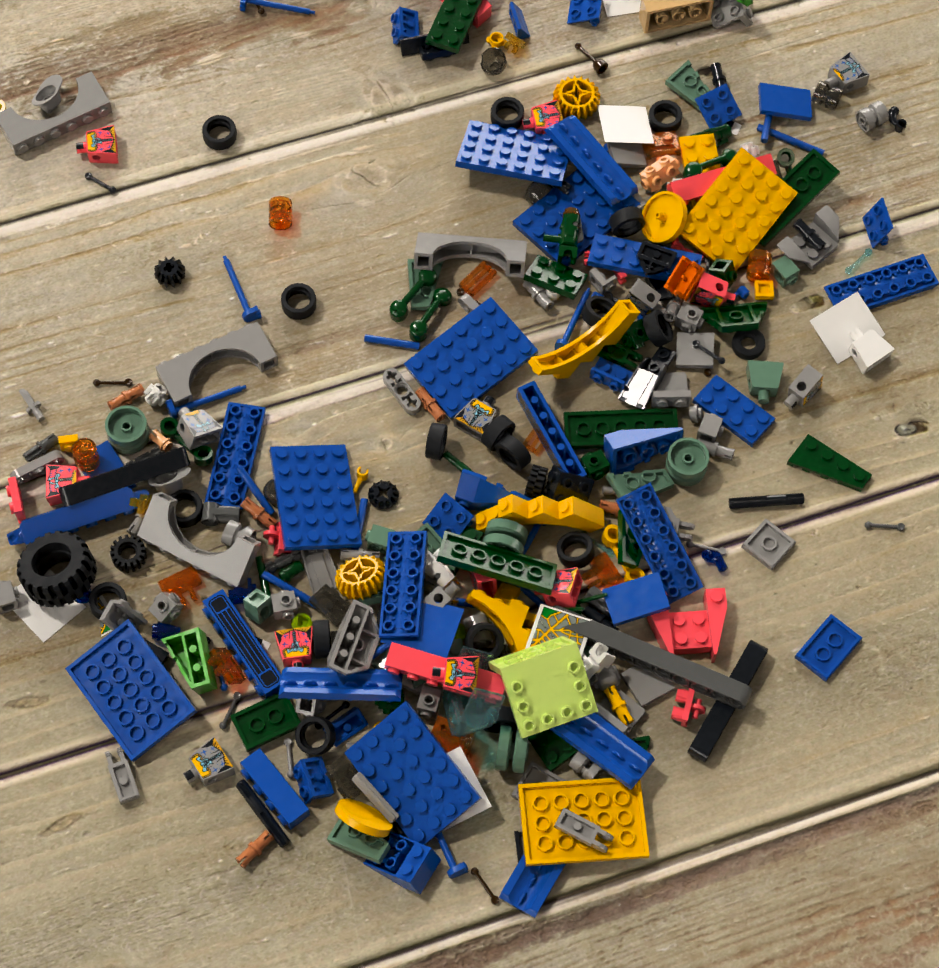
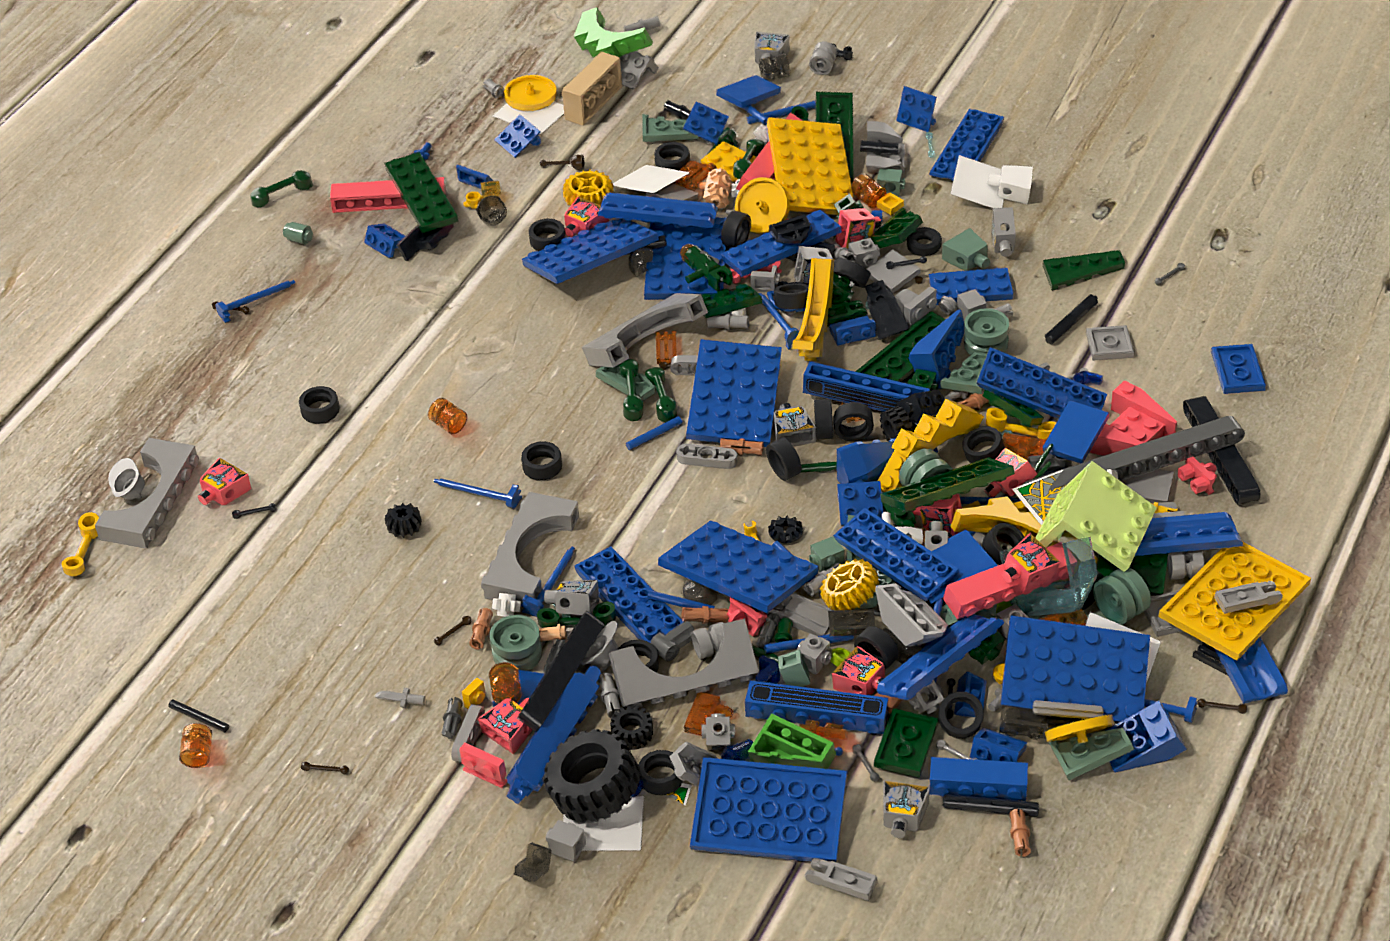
camera: 40 degrees left, 20 degrees down
clear yellow tile [129,494,152,515] -> none
orange hinge [664,255,705,301] -> none

